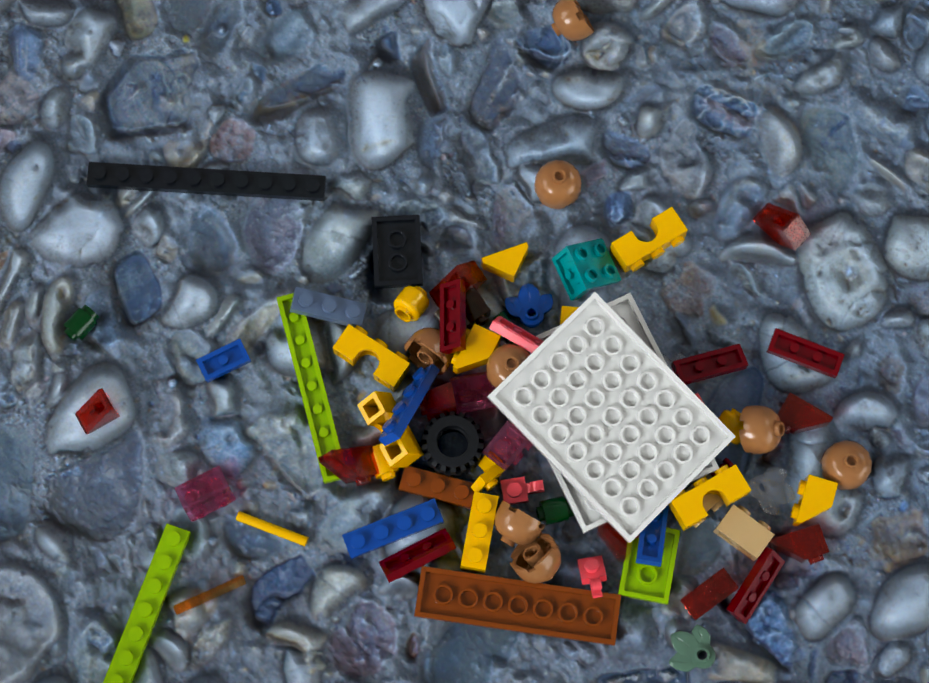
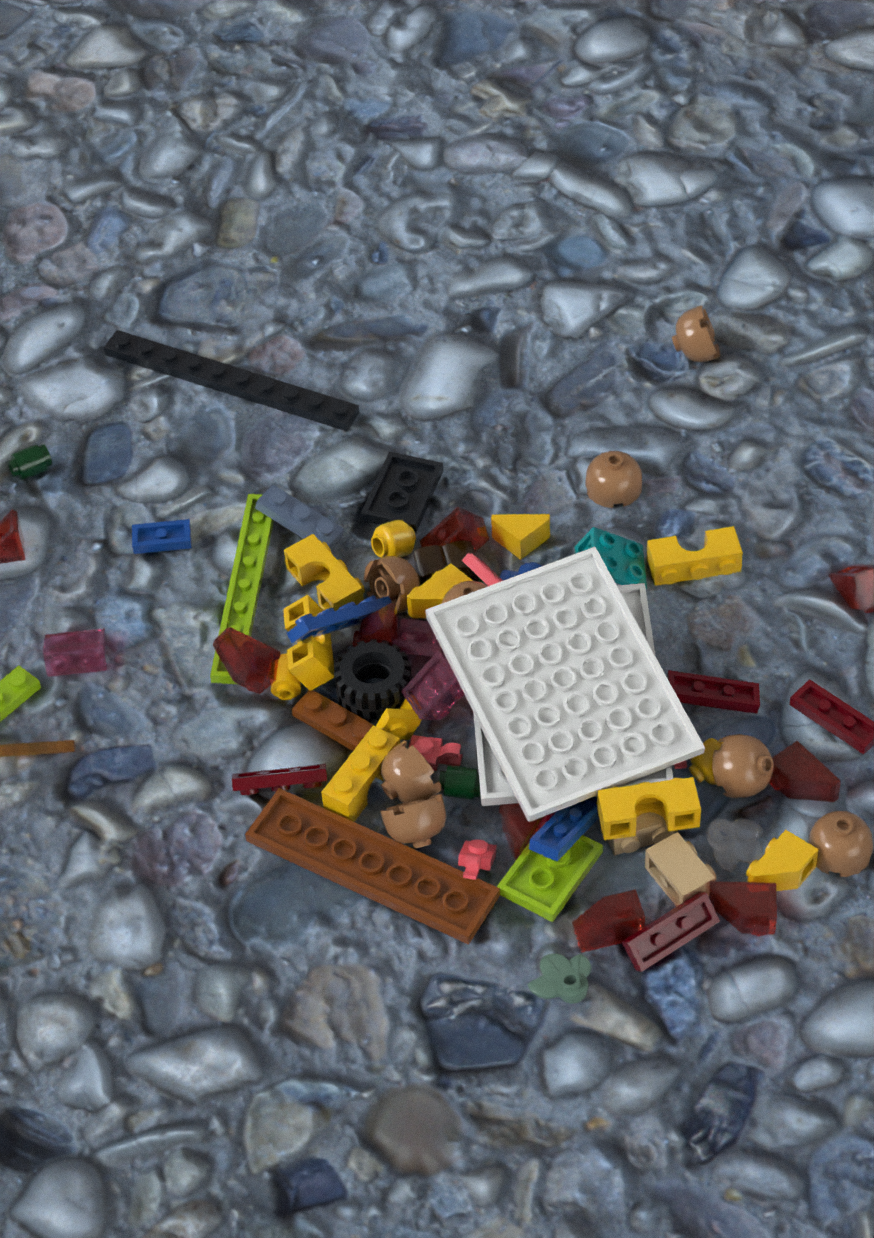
camera: 25 degrees right, 25 degrees down
yellow bar [236,511,309,546] -> none
blue plate [342,498,444,559] -> none
dark red plate [440,279,466,355] -> none

